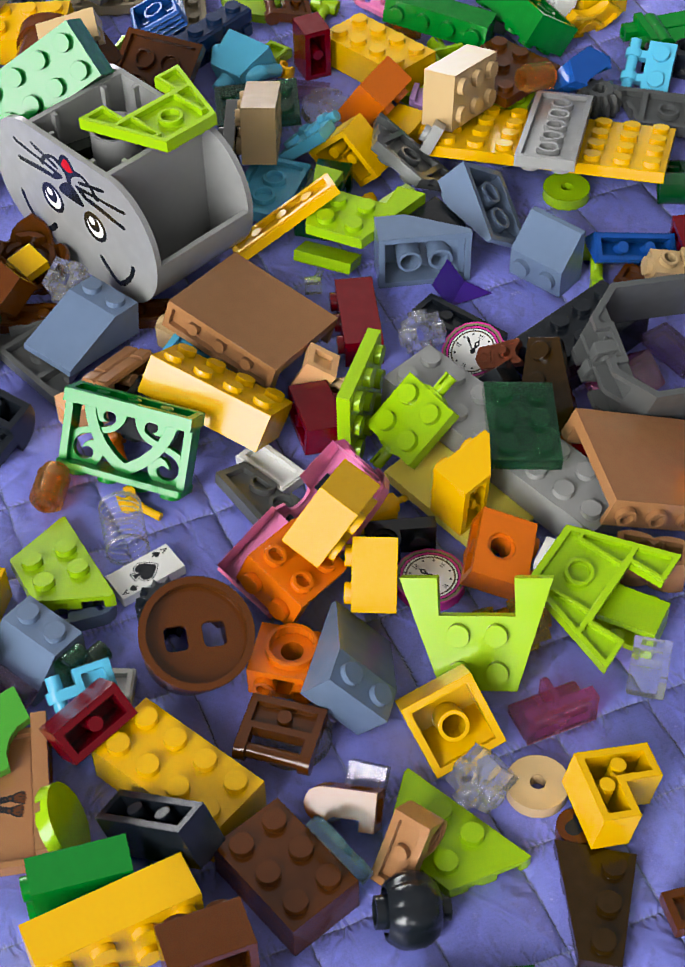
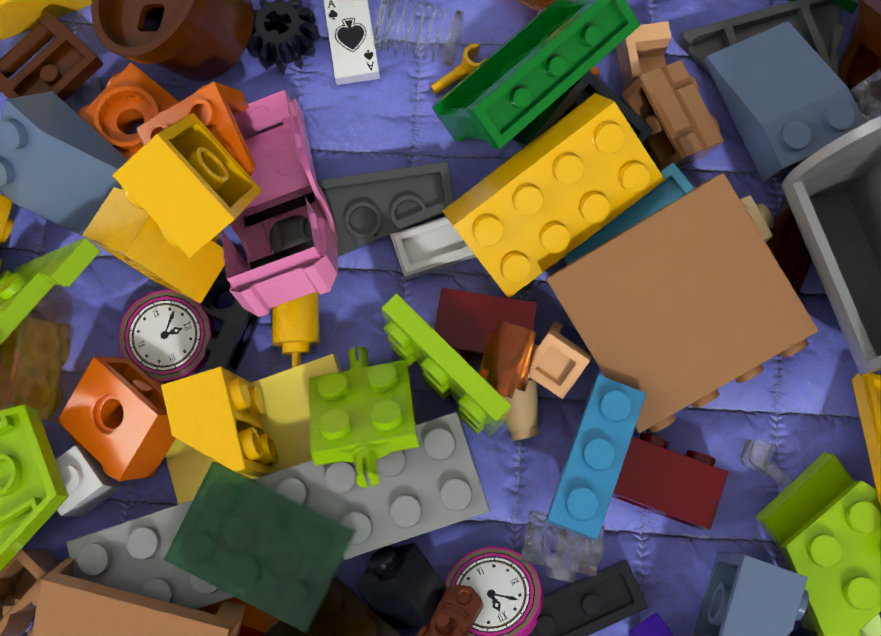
camera: 120 degrees right, 30 degrees up
none -> clear orange brick [478,321,538,399]
none -> dark azure plate [545,375,646,541]

